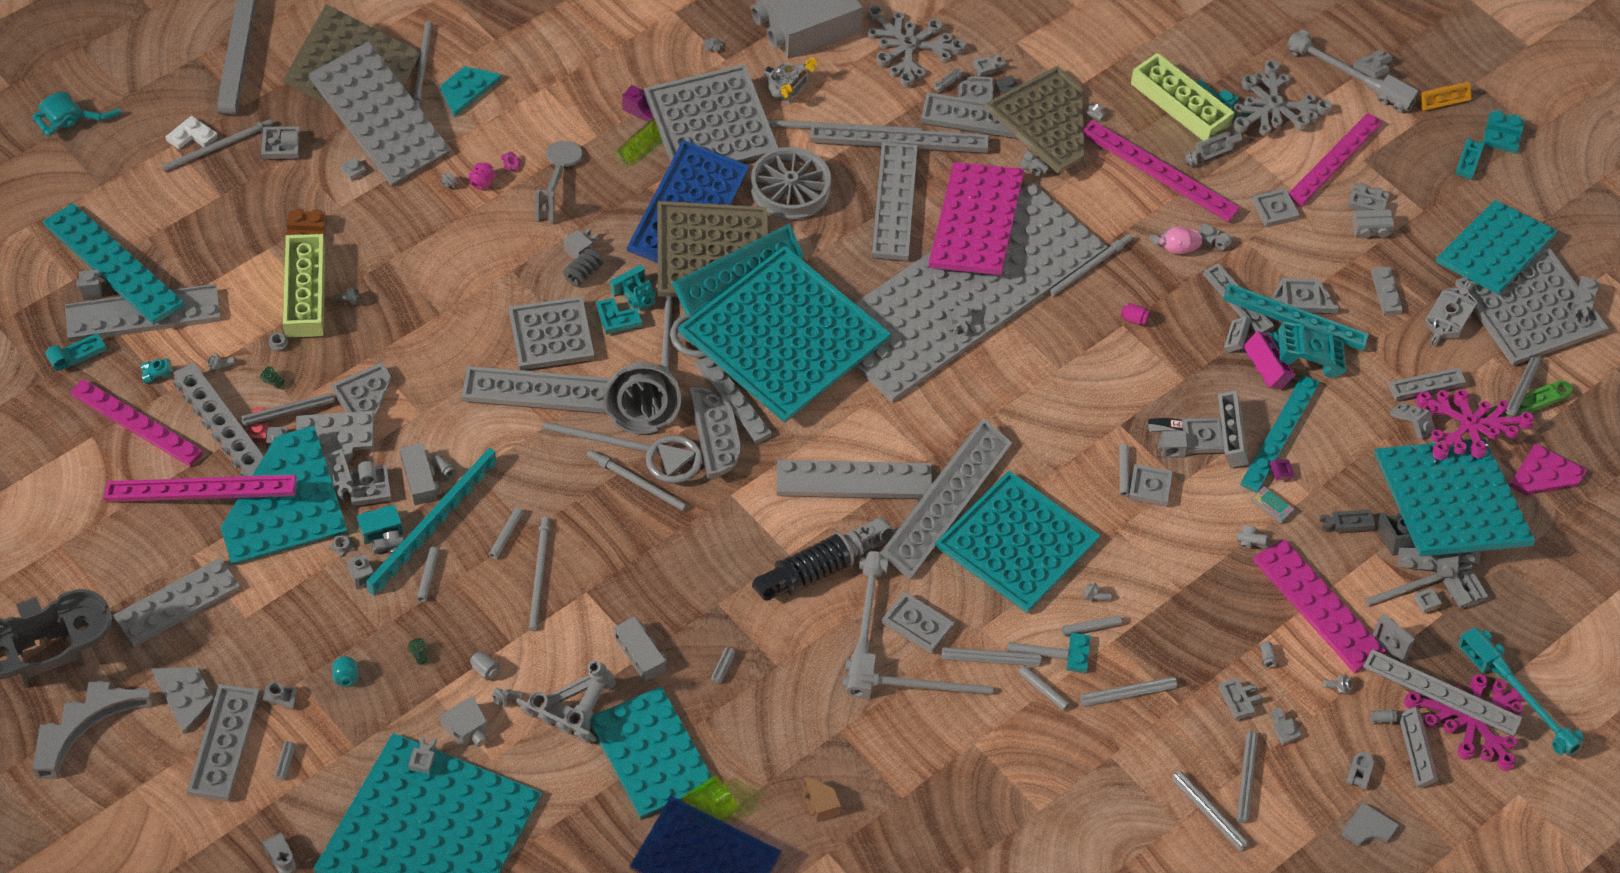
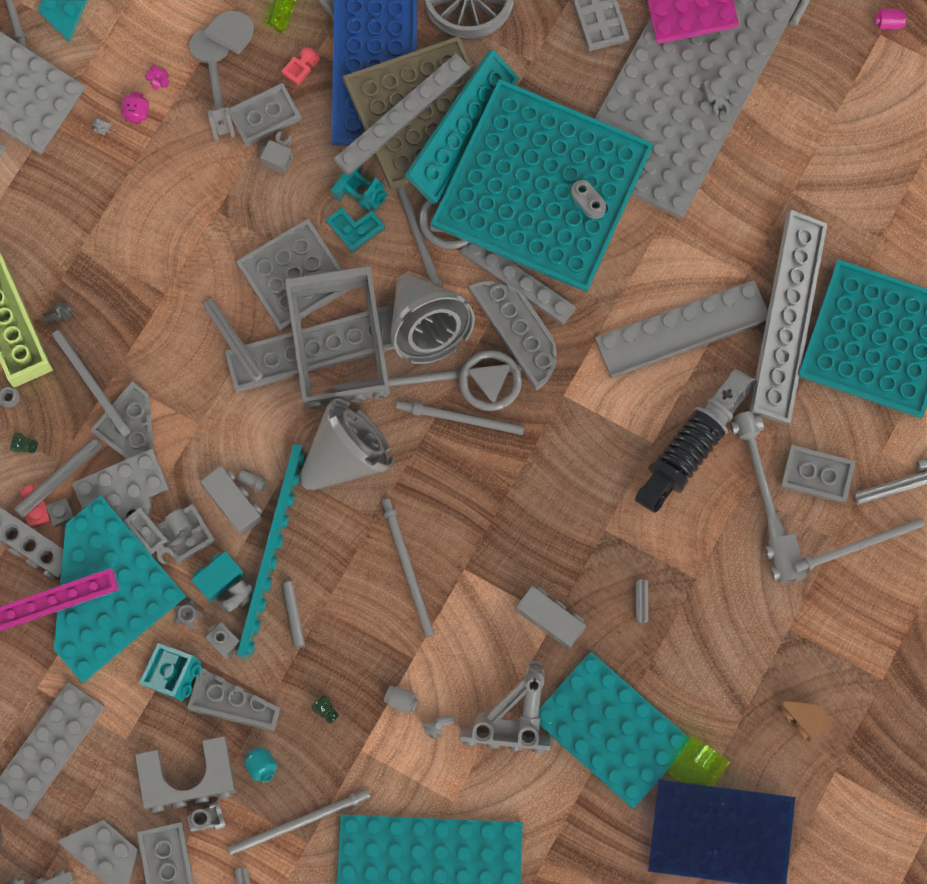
camera: 15 degrees left, 20 degrees up
light grey plate [408,736,436,774] -> none
light grey torso [440,696,488,747] -> none
light grey piece [489,508,523,559] -> none
dark grey piece [563,249,604,287] -> none
none -> light grey tile [52,330,130,437]
none -> light grey arch [135,736,236,813]
none -> teal plate [139,643,201,702]
none -> light grey wing [187,667,281,732]
none -> light grey tile [204,11,254,55]
none -> light grey axle [204,299,263,382]
none -> light grey bar [228,789,371,855]
none -> light grey plate [229,83,302,147]
none -> coral plate [281,47,320,86]
none -> light grey window [285,266,390,409]
none -> light grey cone [300,398,394,490]
none -> light grey plate [334,54,470,176]
none -> light grey plate [571,180,606,219]

